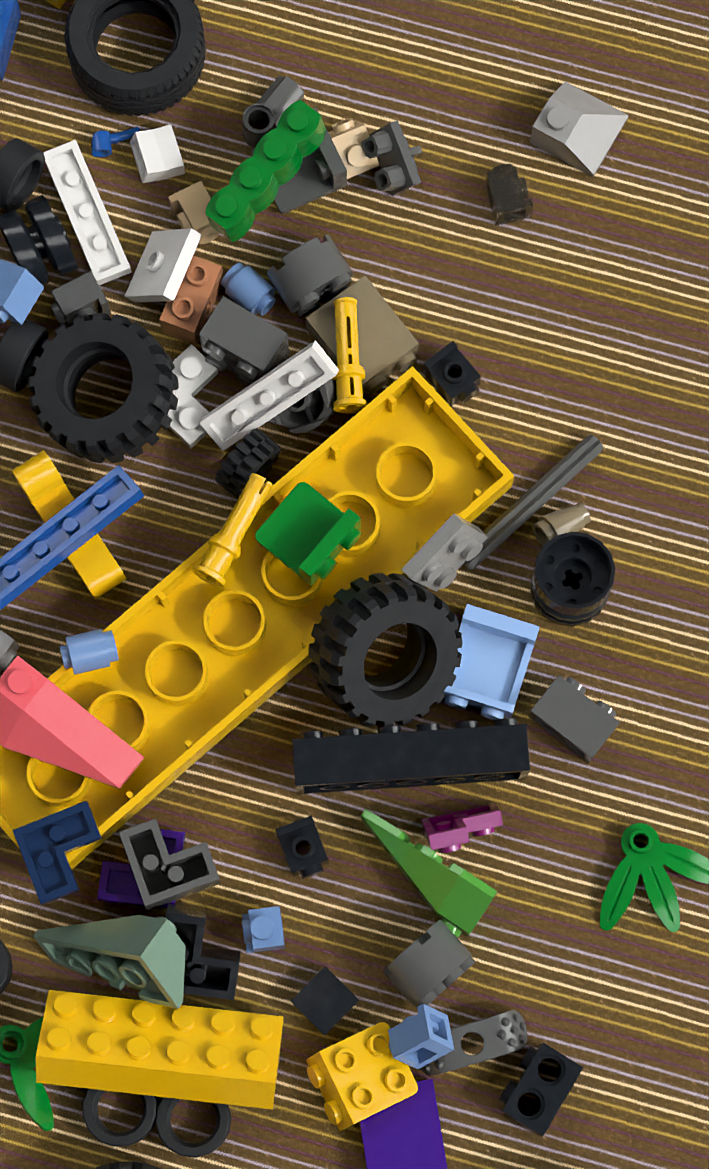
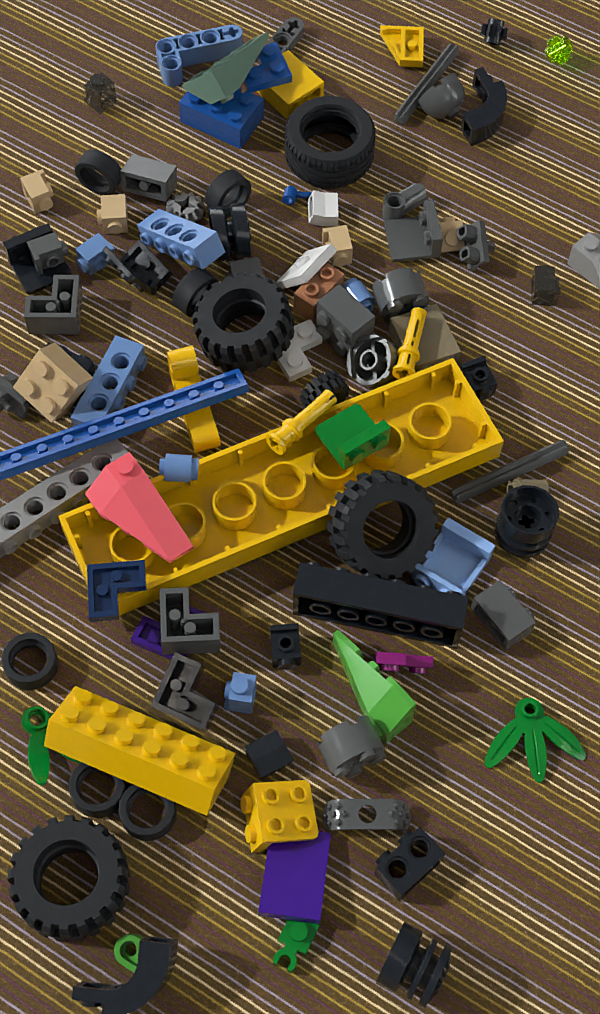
camera: 15 degrees right, 15 degrees down
sand green wedge [33,915,186,1009] -> none
white plate [43,140,131,285] -> none
white plate [199,340,339,451] -> none
green brick [205,100,326,242] -> none
medium blue brick [388,1004,454,1069] -> none
light grey plate [401,513,488,592] -> none

